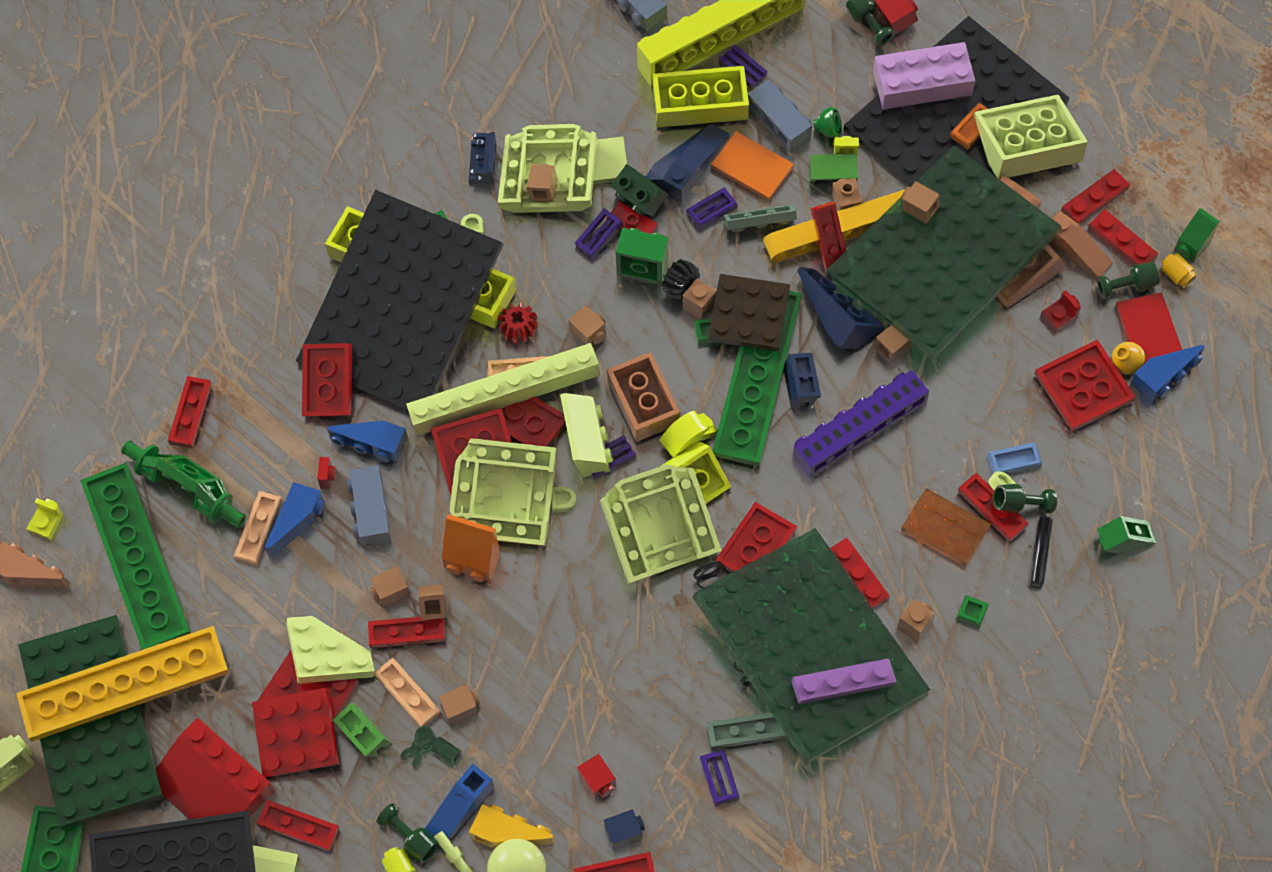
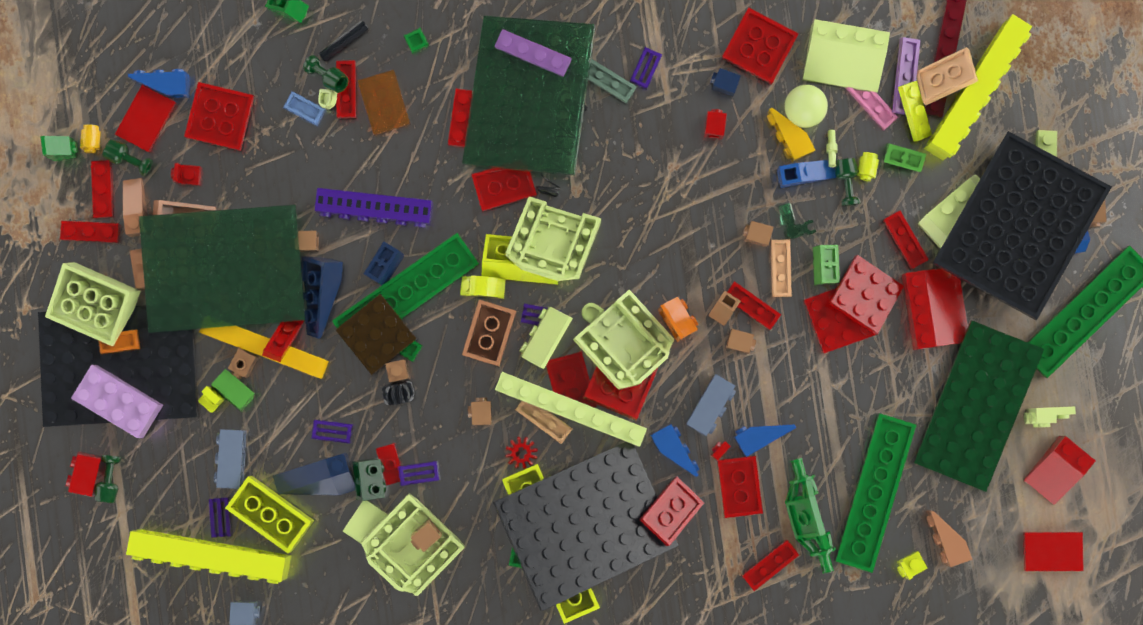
camera: 145 degrees left, 20 degrees up
yellow plate [16,626,229,742] -> none
light nougat tile [233,491,283,566] -> none
yellowish green plate [286,616,374,684] -> none
yellowish green tile [460,214,484,234] -> none
dark blue hinge [468,132,497,184] -> none
green brick [615,228,669,284] -> none
orange tile [711,131,794,202] -> none
sand green plate [724,204,797,232] -> none
green brick [813,106,842,138] -> none
medium nougat brick [897,599,935,642] -> none
medium nougat brick [901,181,940,224] -> none
yellow brick [1111,342,1145,375] -> none
none -> red plate [717,456,763,518]

